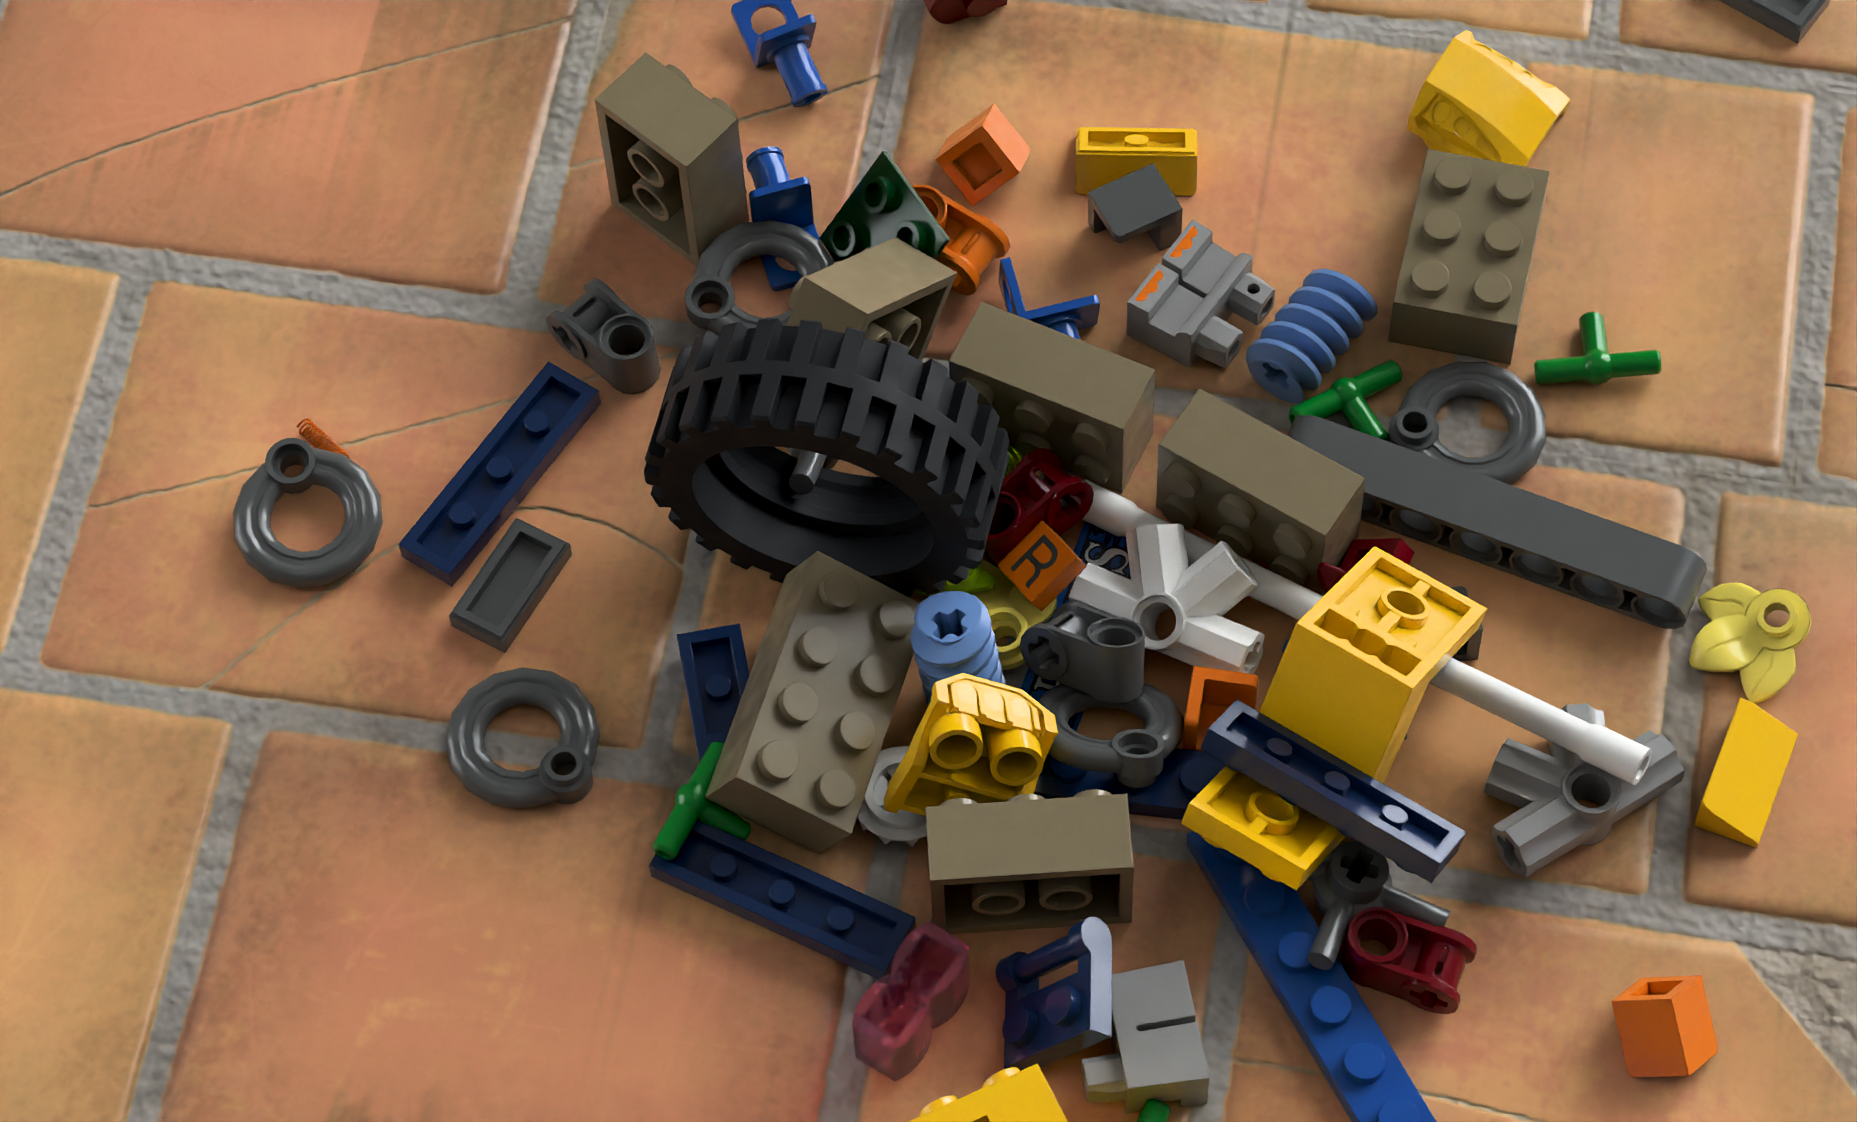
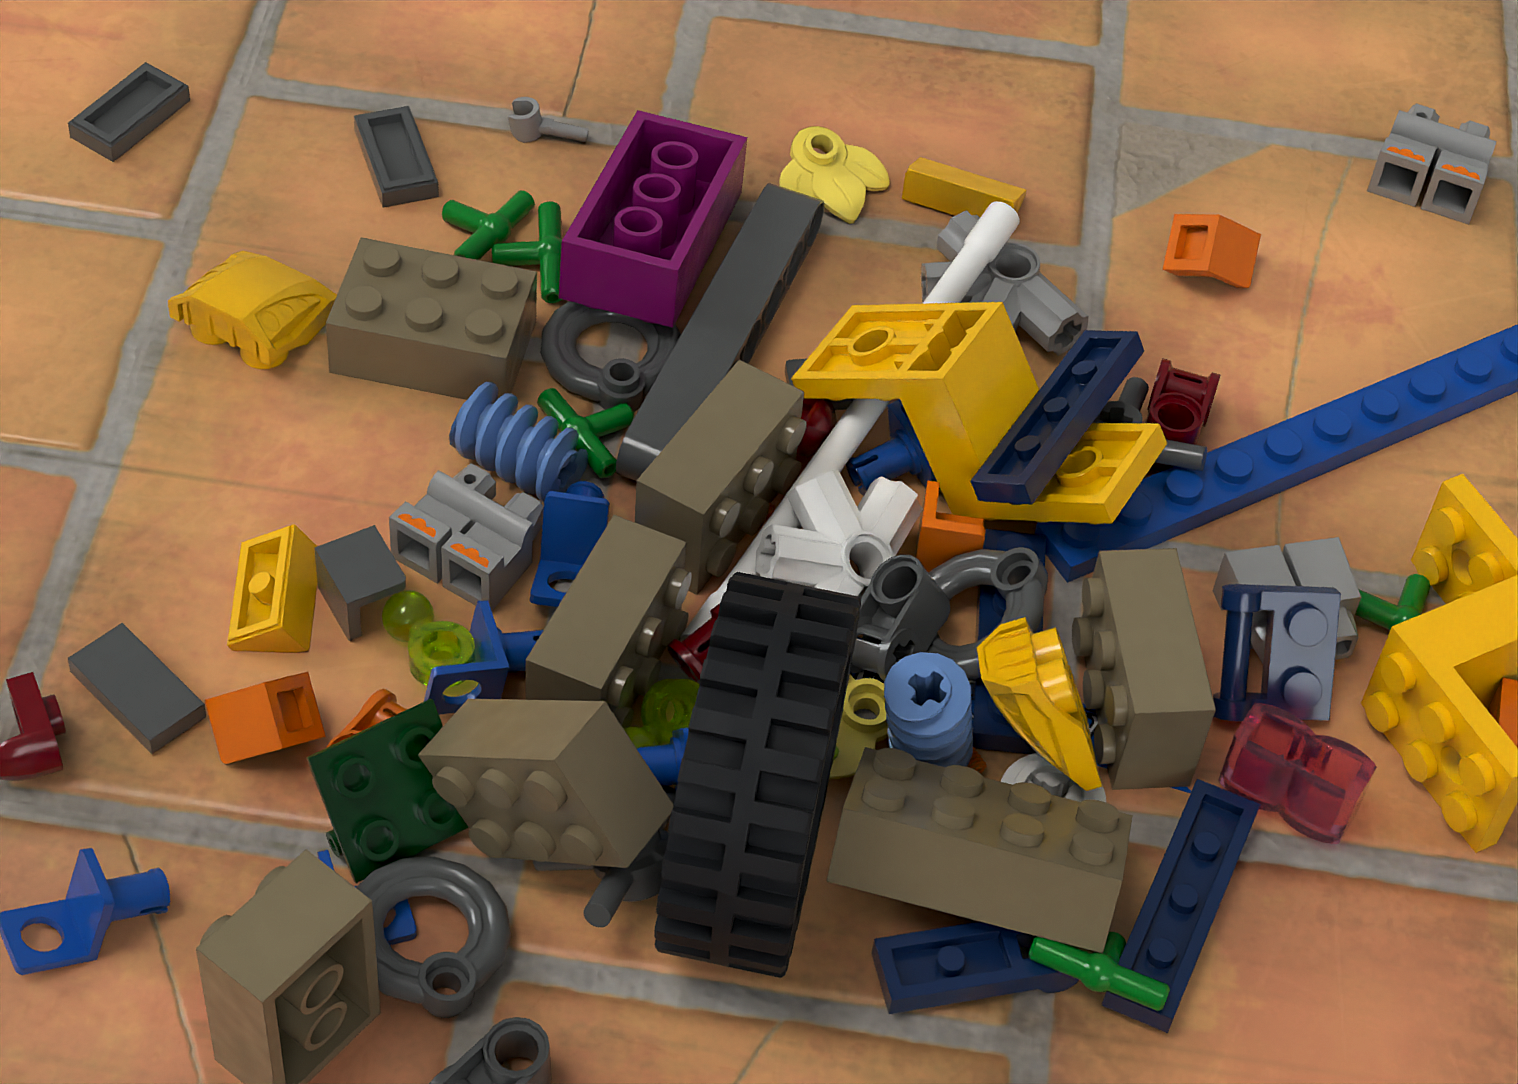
camera: 100 degrees left, 10 degrees down
none -> dark grey tile [67,623,206,754]
none -> dark grey tile [354,106,439,207]
none -> clear neon green plate [382,590,476,688]
none -> green piece [442,190,535,260]
none -> light grey hand [508,97,589,143]
none -> blue bracket [530,481,610,607]
none -> magenta brick [559,110,748,328]

